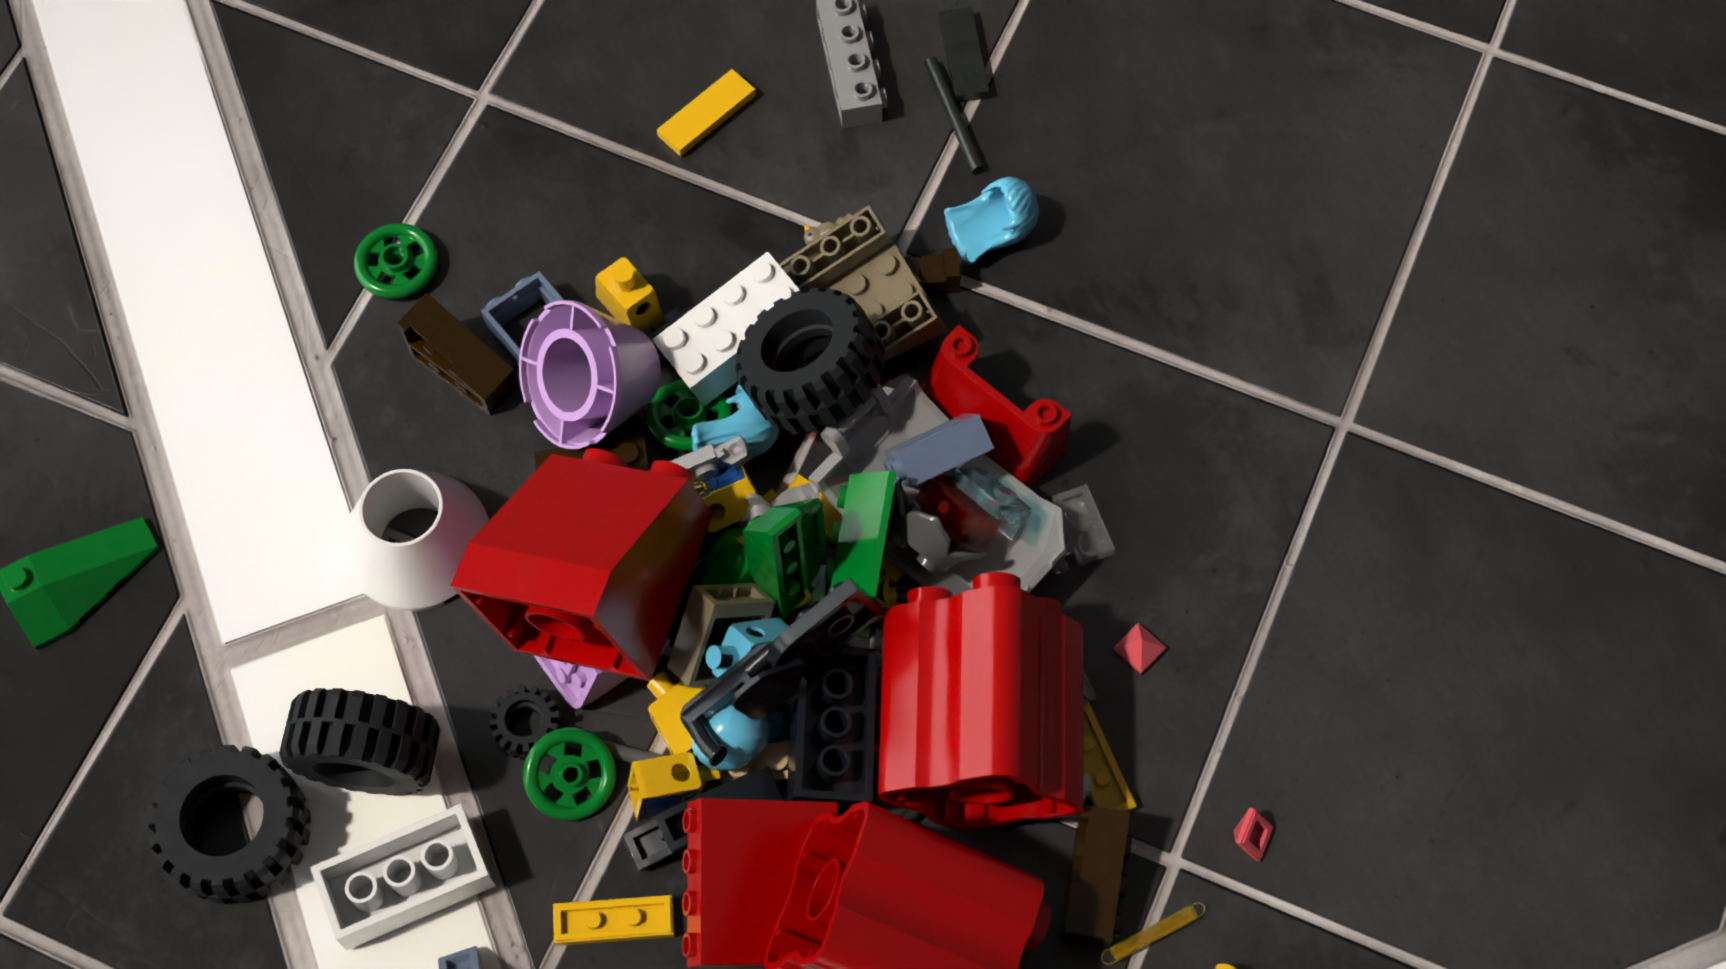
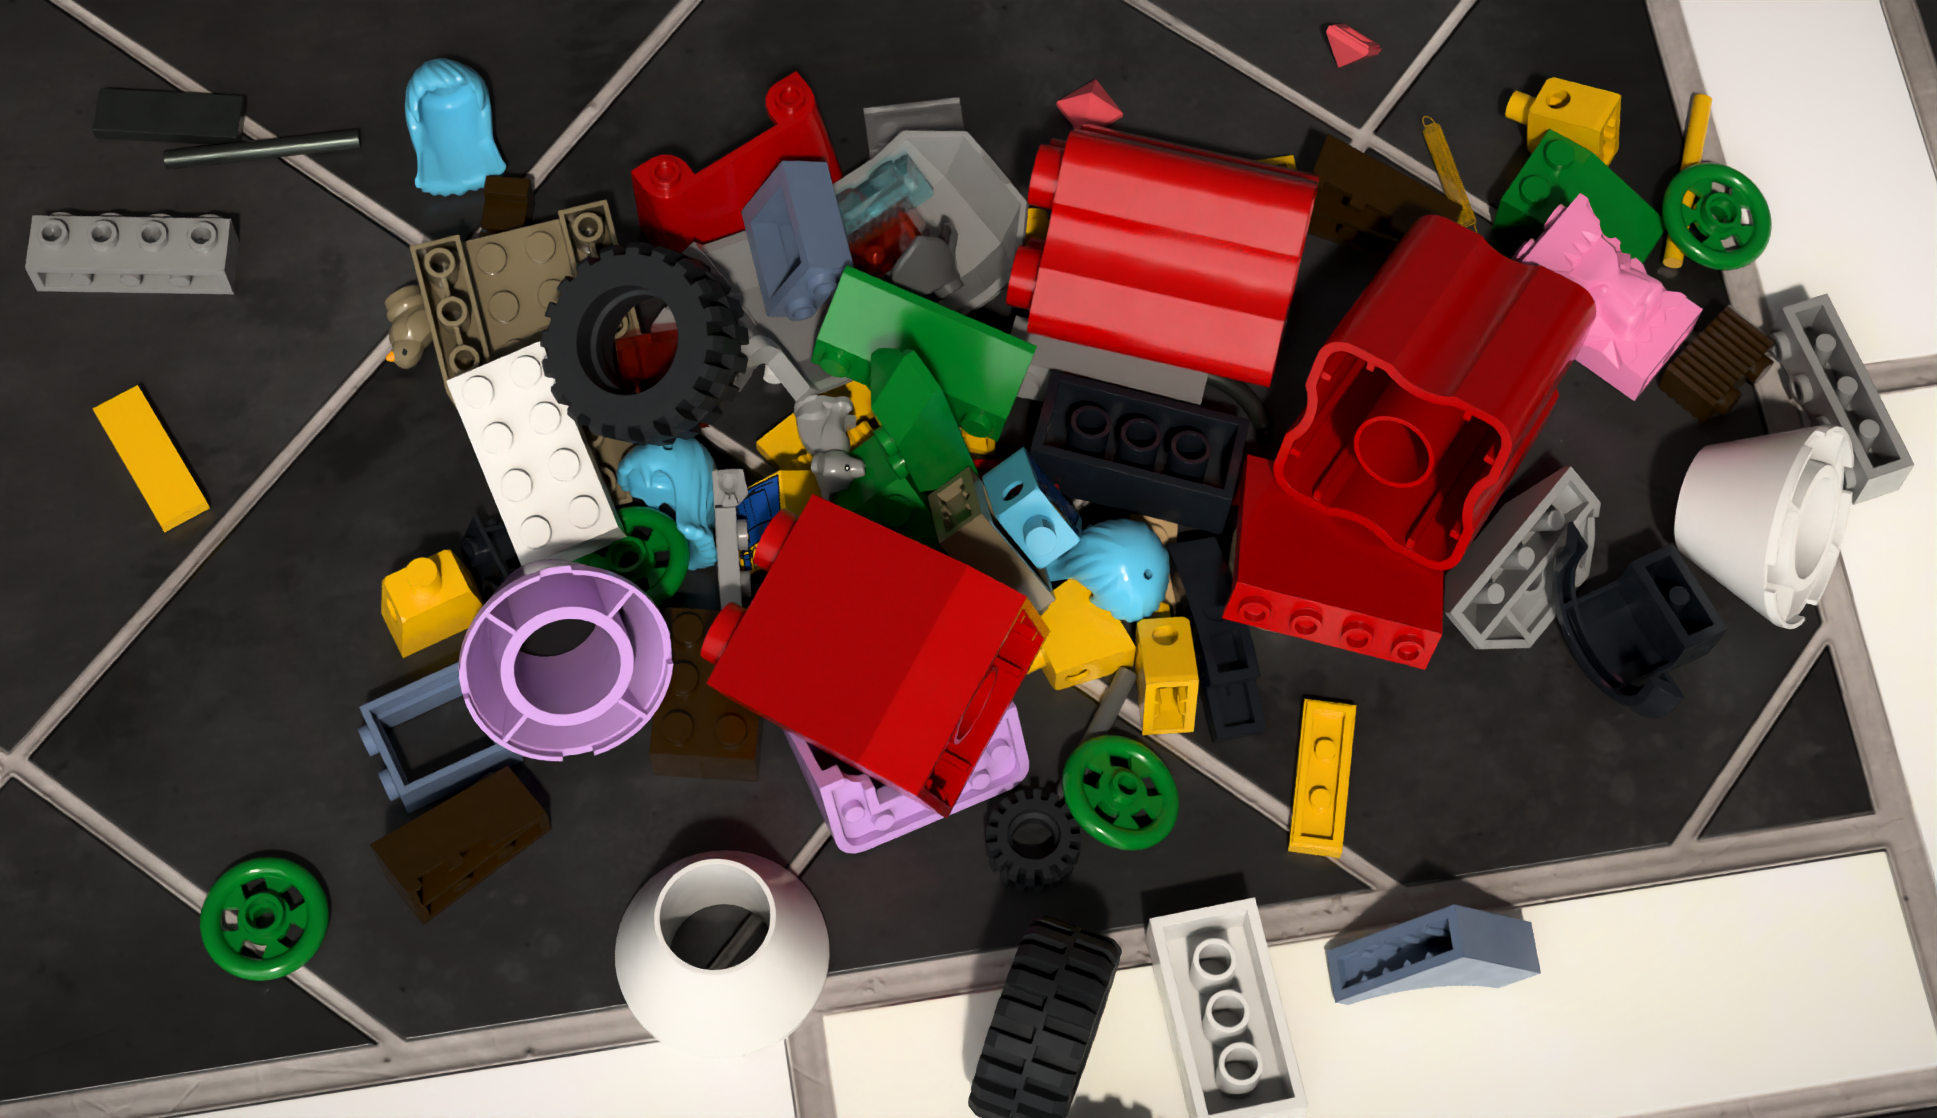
camera: 80 degrees left, 0 degrees up
black plate [680,578,885,766] -> none

